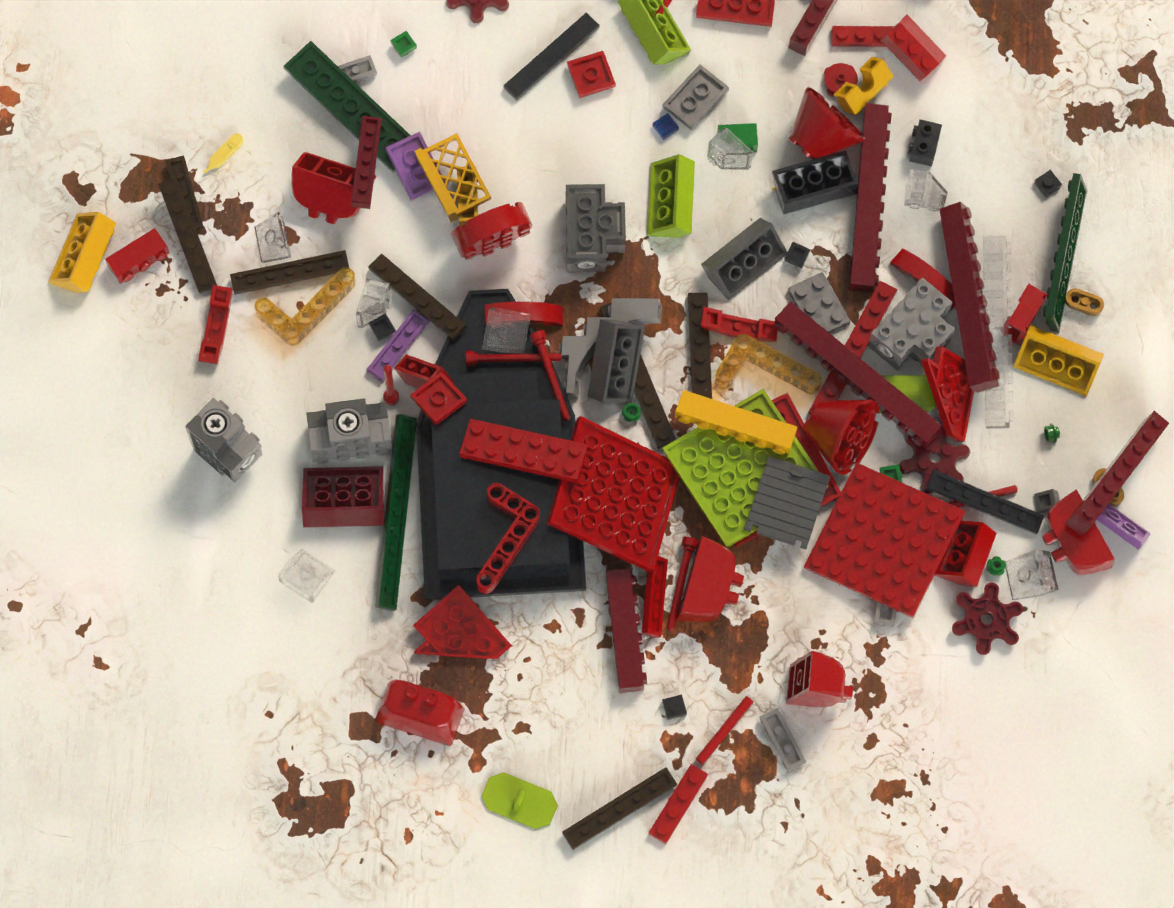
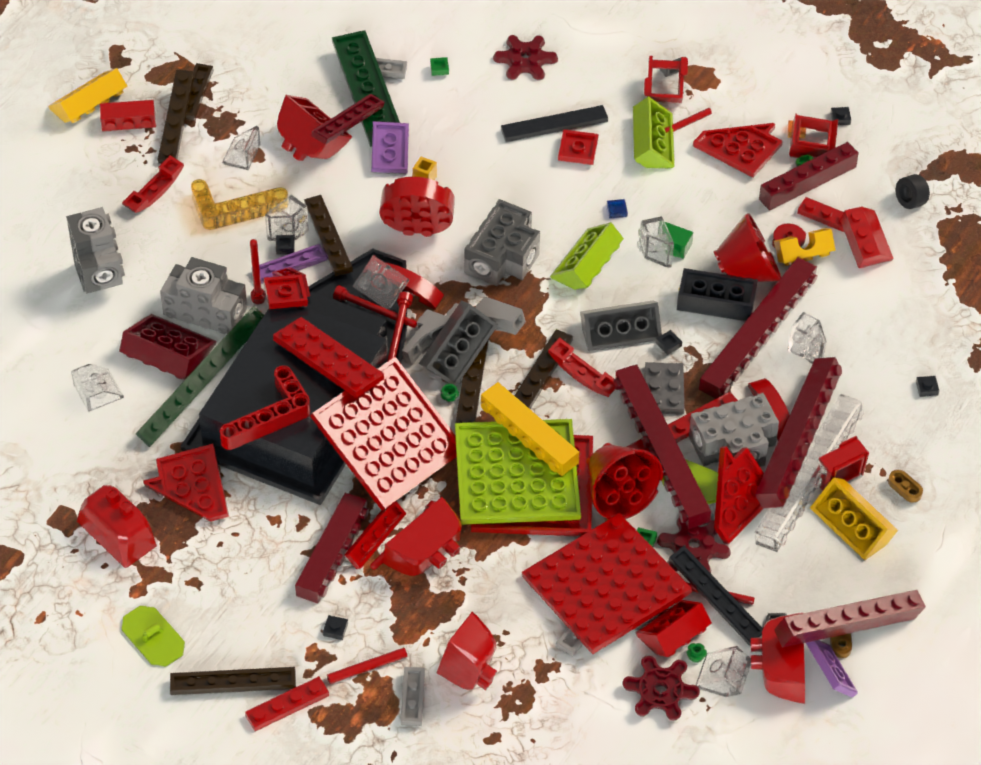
camera: 30 degrees right, 20 degrees down
light yellow piece [203,133,243,174] -> none
dark brown plate [230,250,350,295] -> none
yellow fence [414,133,492,222] -> none
flat silver plate [662,64,729,130] -> none
clear yellow beam [715,334,822,394] -> none
dark grey door [745,456,830,550] -> none
black brick [907,119,942,167] -> none
dark green plate [1043,173,1087,333] -> none
green plate [1044,423,1060,443] -> none

